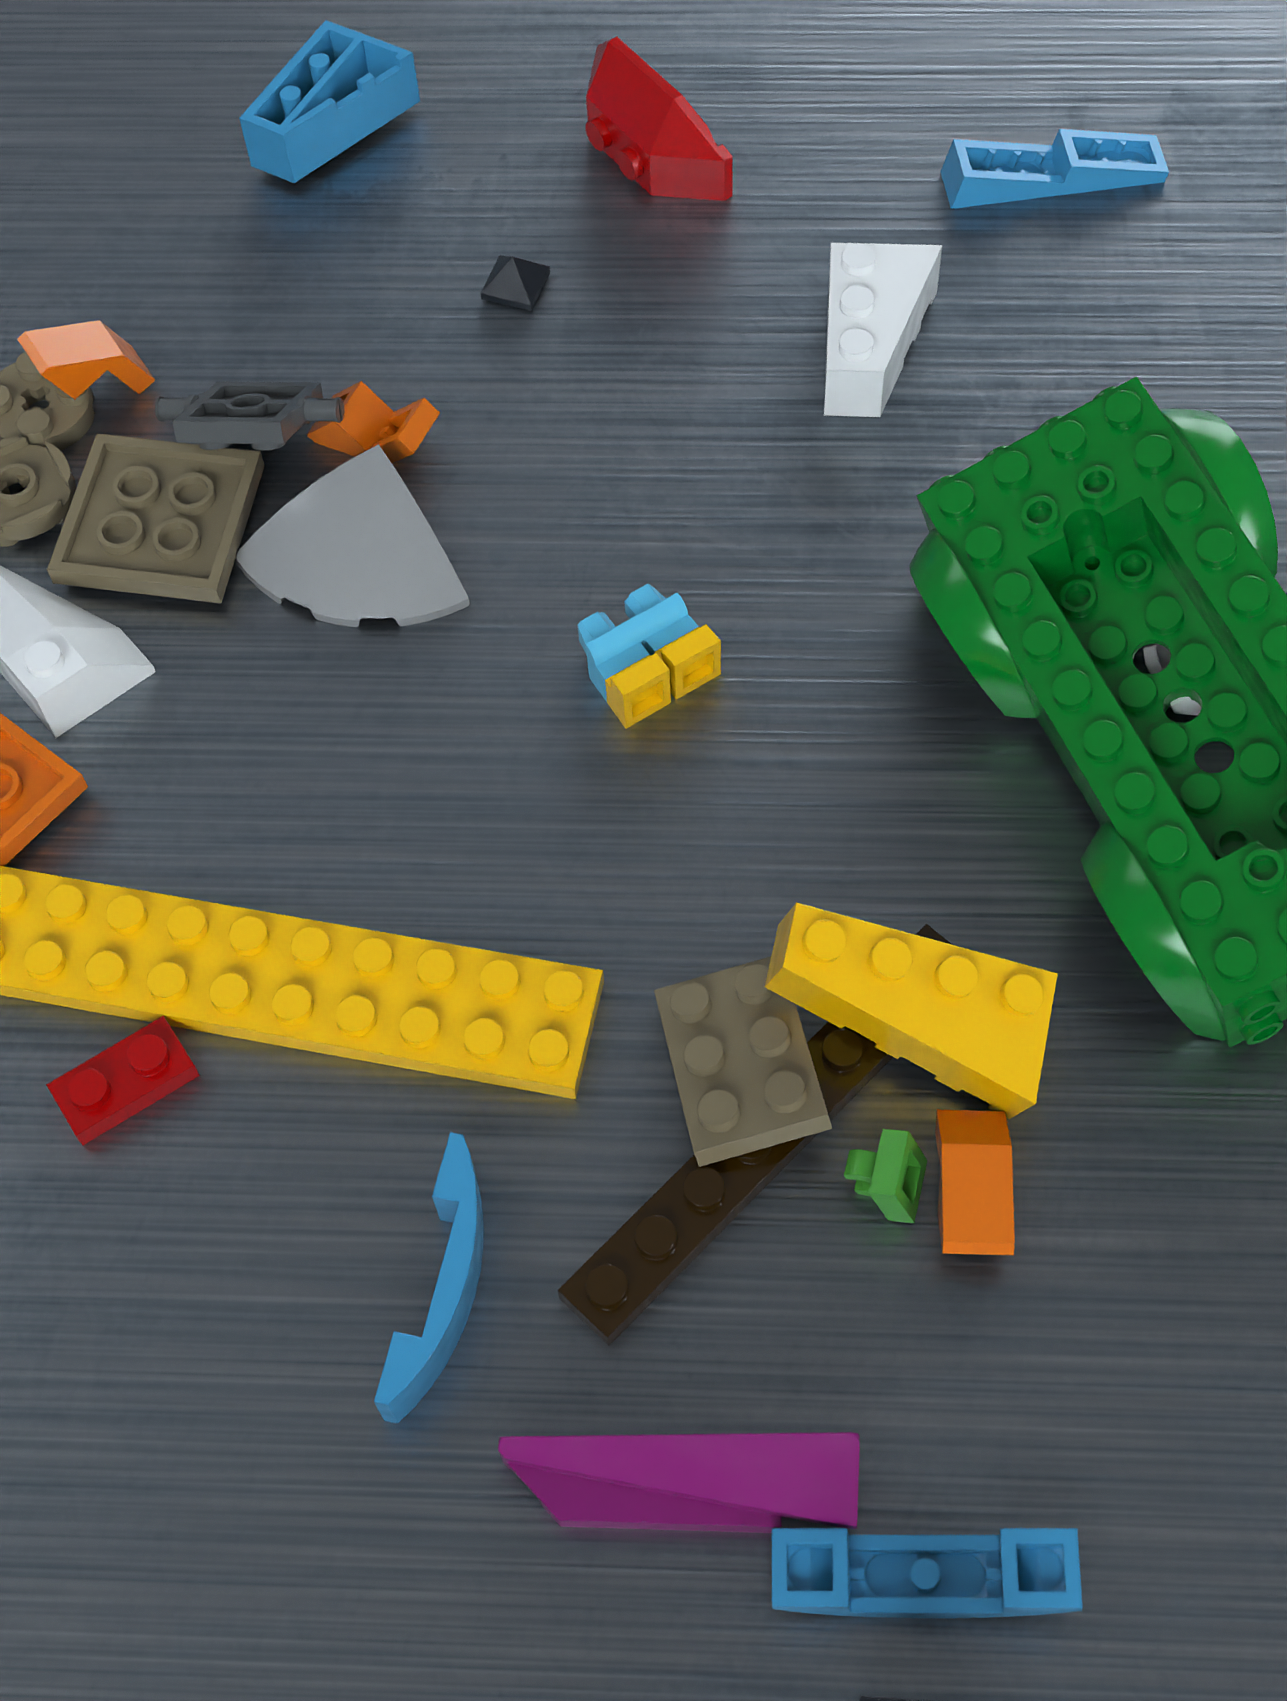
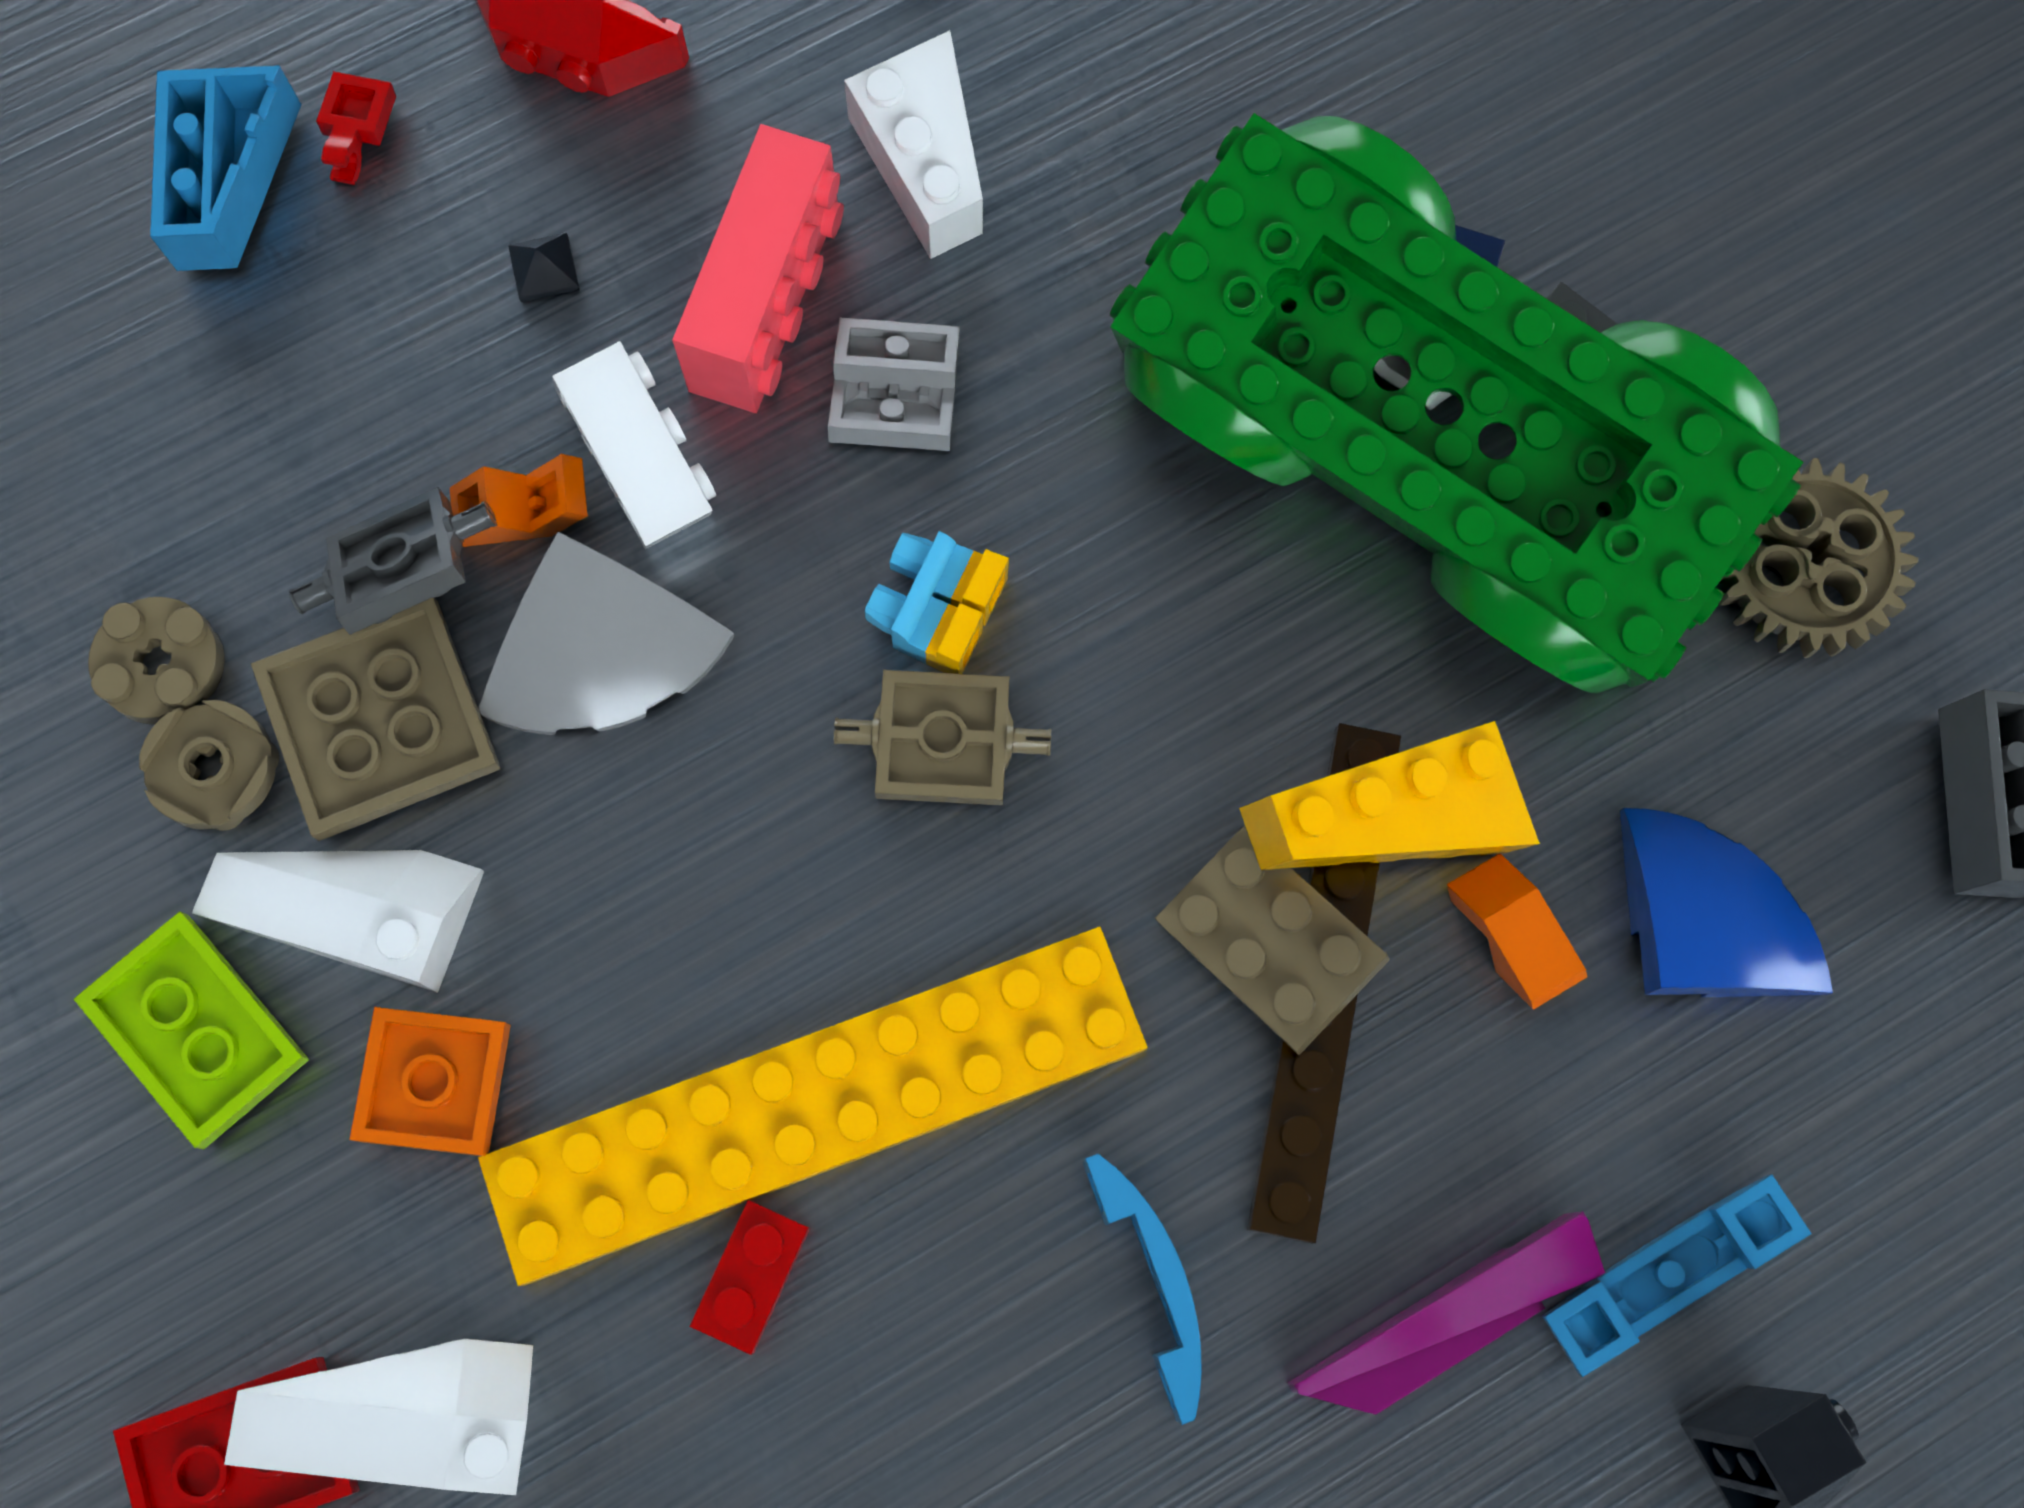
camera: 40 degrees left, 15 degrees up
orange slope [17,320,155,400] -> none
bright green tile [844,1129,928,1223] -> none
none -> red plate [316,71,396,185]
none -> white wedge [552,341,717,550]
none -> coral brick [672,124,844,414]
none -> light grey slope [828,317,960,451]
none -> dark tan plate [834,670,1052,806]
none -> blue brick [1620,808,1833,997]

